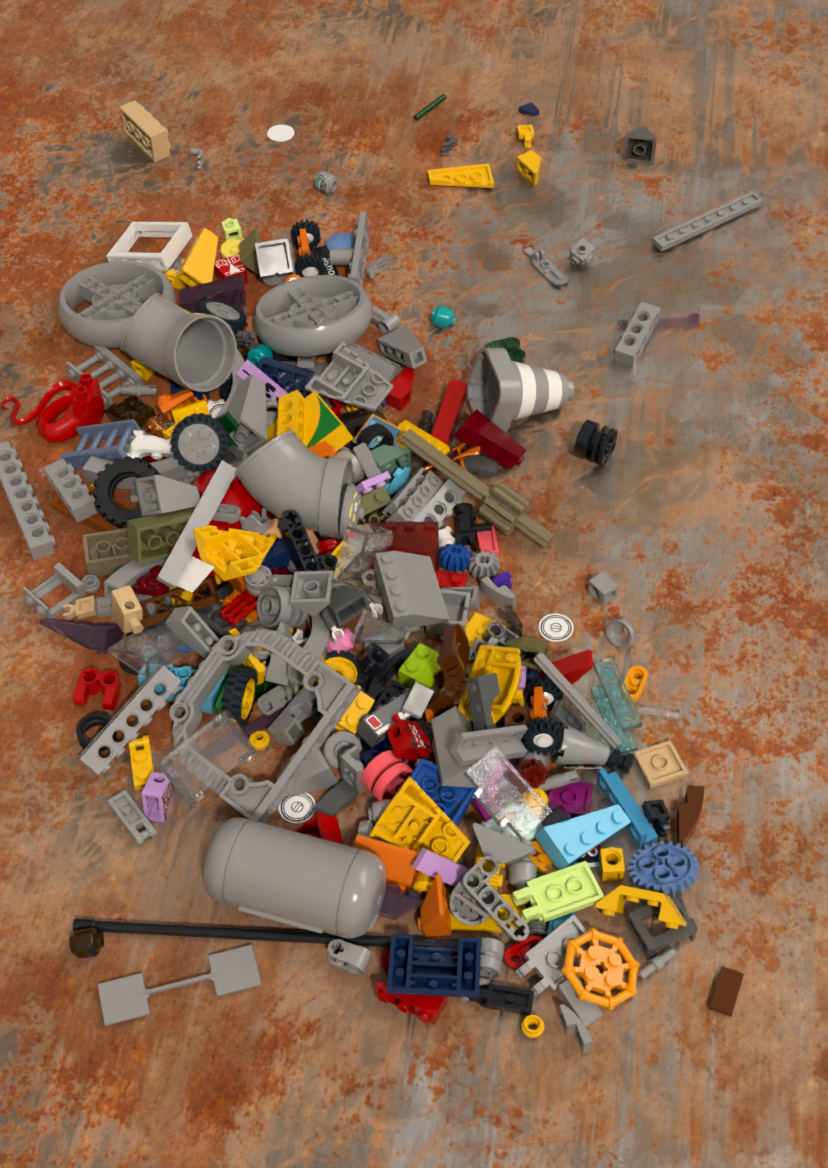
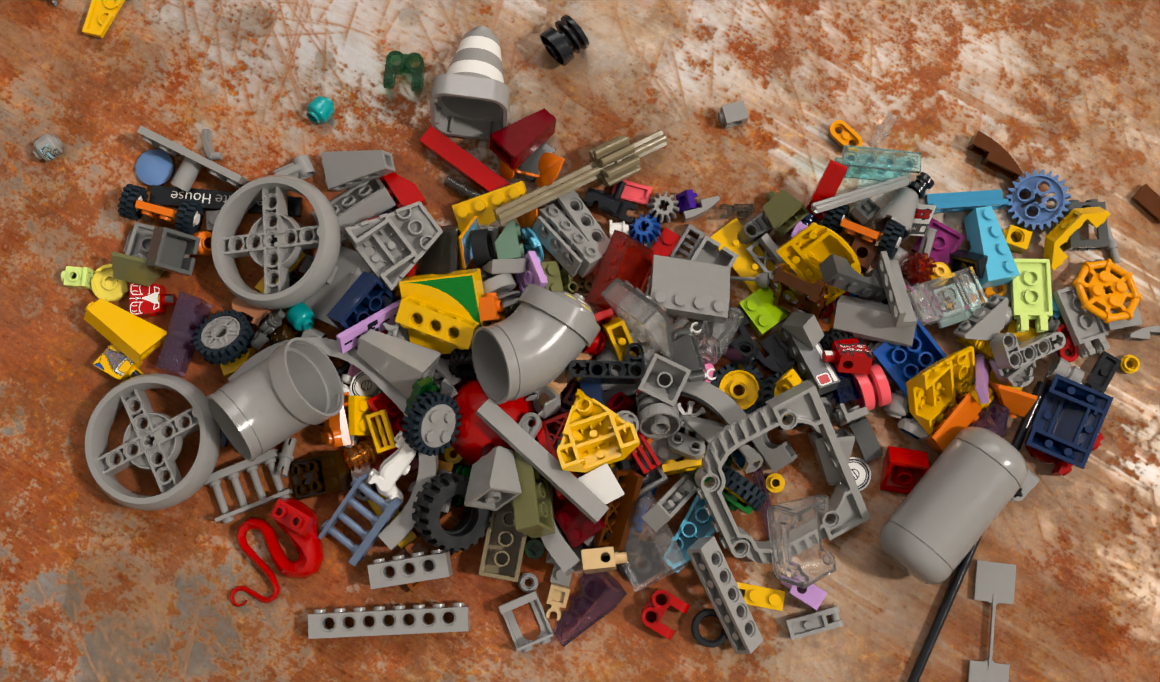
camera: 70 degrees left, 30 degrees up
white window [106,222,193,271] -> none
white sticker [539,613,574,642] -> none
light grey piece [606,616,643,648] -> none
tan tile [633,740,688,789] -> none
black plate [641,799,671,838] -> none

